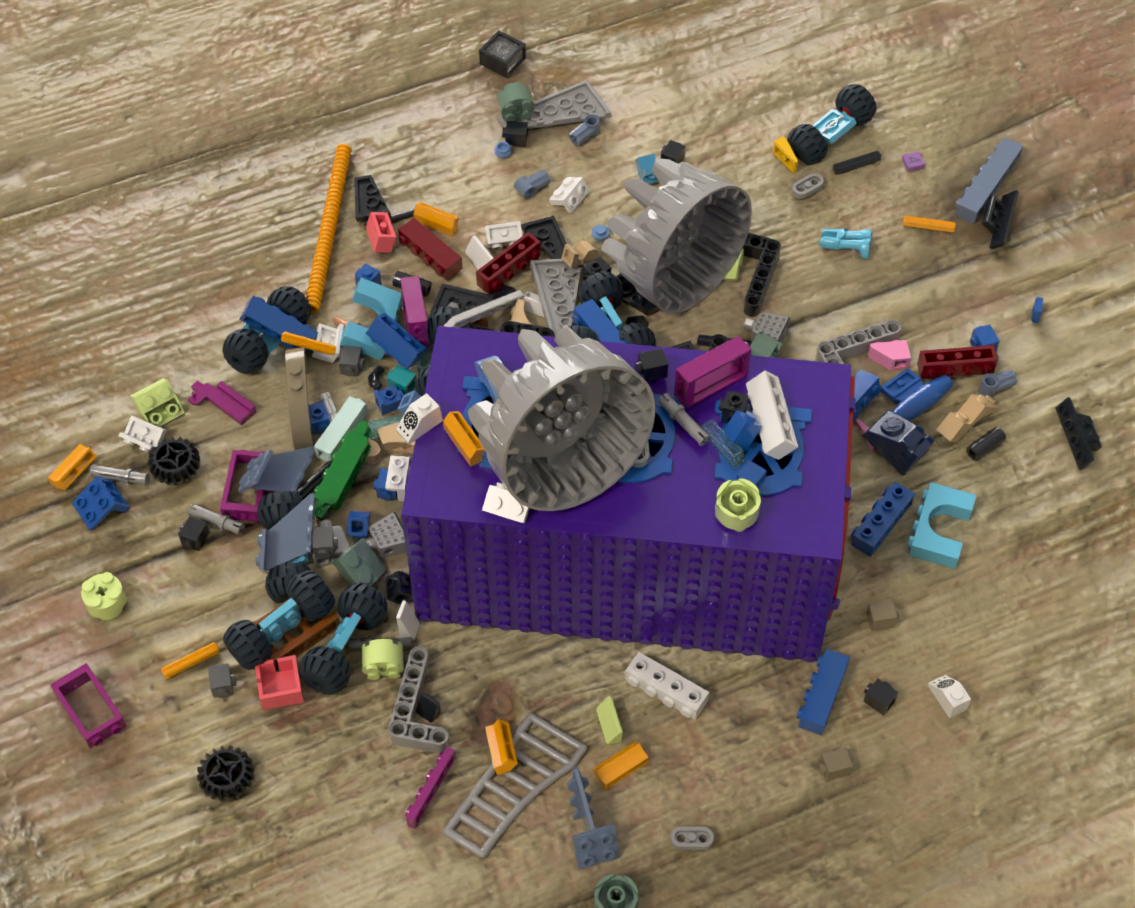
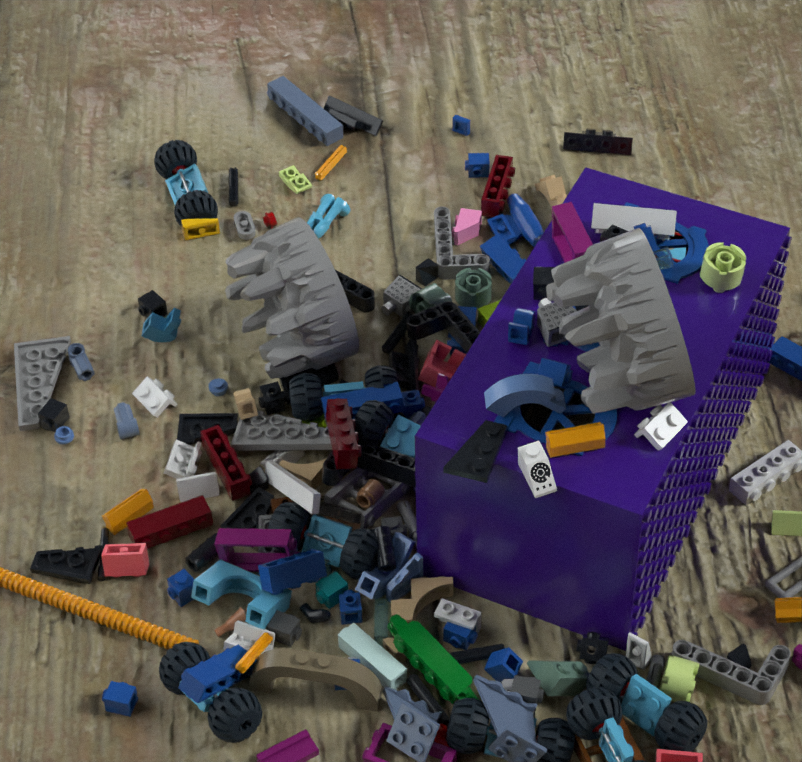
camera: 70 degrees left, 10 degrees down
light grey torso [365,512,406,558] -> none
sand green brick [497,82,535,122] -> none
blue tile [736,460,767,487] -> none
medium lavender tile [902,152,925,172] -> none
sand blue piece [978,370,1017,397] -> none
none -> blue brick [102,681,138,717]
none -> red plate [263,212,277,229]
none -> yellowish green slope [279,165,312,194]
none -> dark red brick [326,398,362,469]
none -> black slope [416,258,438,286]
none -> black wing [443,420,507,483]
none -> black axle [449,643,505,664]

